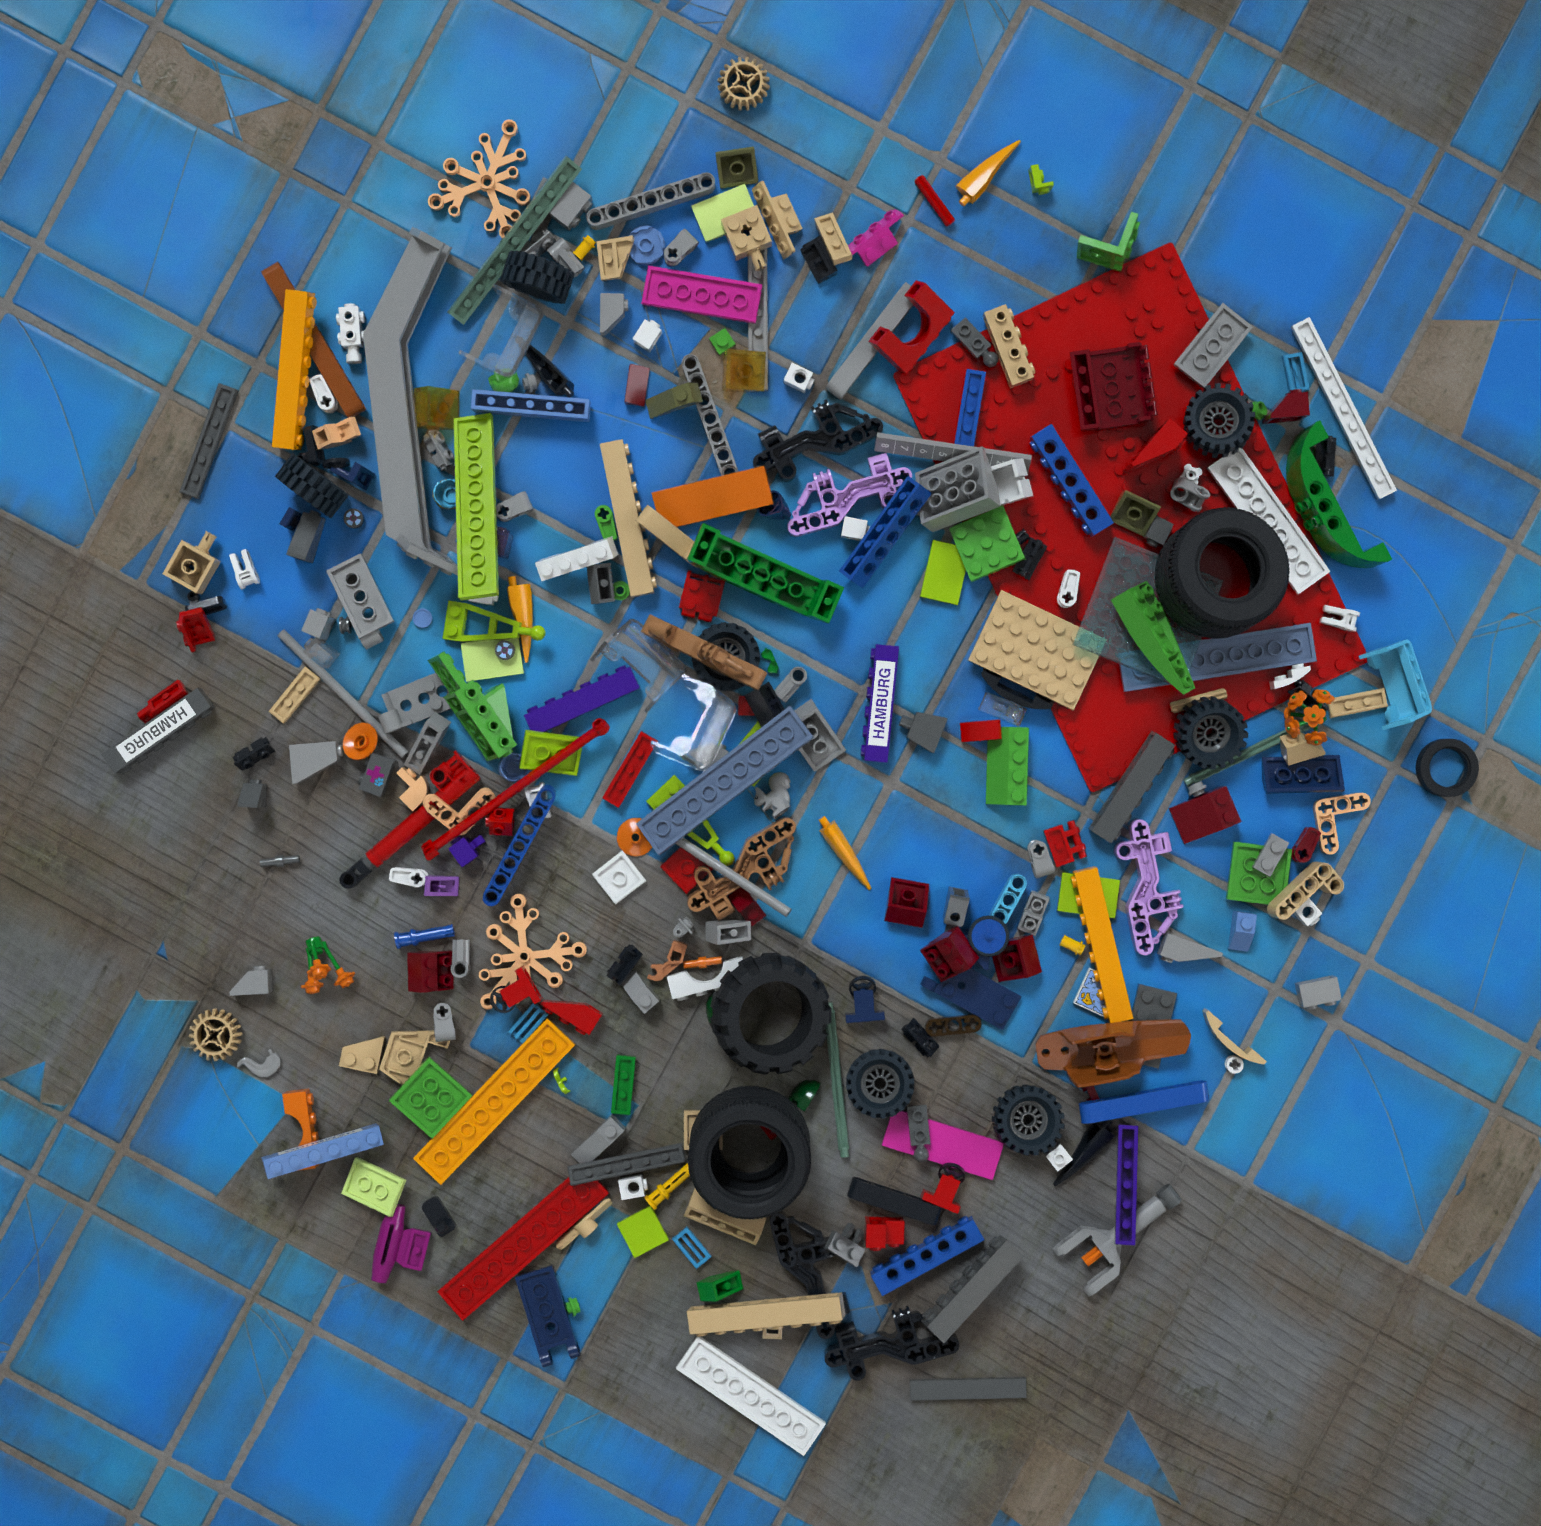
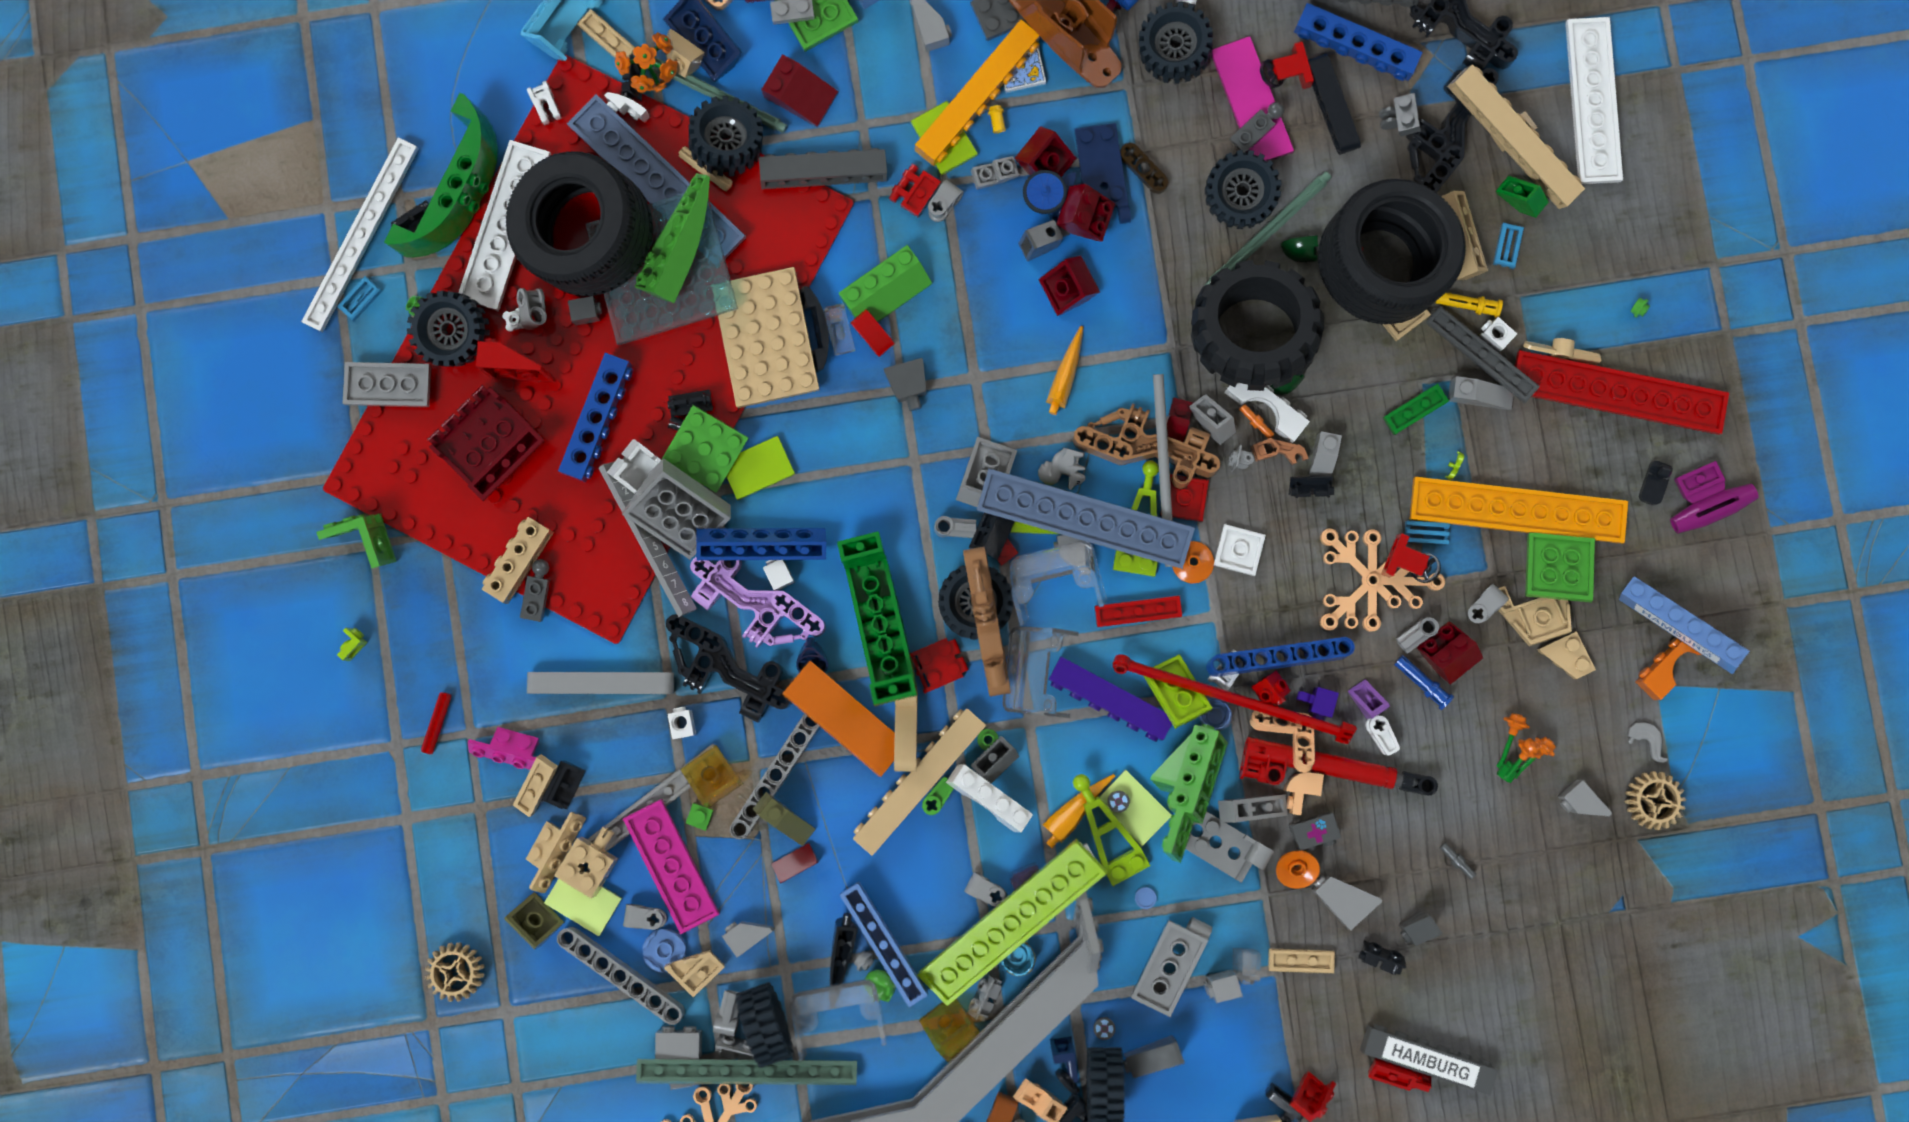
camera: 115 degrees left, 5 degrees down
white piece [229,549,260,590] -> none
light grey piece [278,629,408,758] -> none
dark blue tile [279,507,302,531] -> none
dark grey bush [339,616,352,634] -> none
yellowish green tile [341,1157,406,1217] -> none
dark blue hinge [515,1265,581,1368] -> none
red slope [540,1000,603,1035] -> none
yellow pin [572,235,596,261] -> none
lime tile [617,1205,669,1258] -> none
white brick [632,320,662,353] -> none
green piece [761,648,779,674] -> none
dark blue piece [845,976,885,1023] -> none
dark purple brick [860,644,899,763] -> none
red brick [864,1216,905,1251] -> none
red arch [868,280,955,374] -> none
black hinge [901,1018,939,1058] -> none
blue plate [954,369,986,447] -> none
light orange piece [955,140,1021,207] -> none
medium azure beam [989,874,1027,924] -> none
white piece [1057,570,1080,608] -> none
olive slope [1110,490,1161,537] -> none
lavender beam [1114,819,1184,955] -> none
light grey plate [1188,781,1207,798] -> none
dark red slope [1262,389,1310,424] -> none

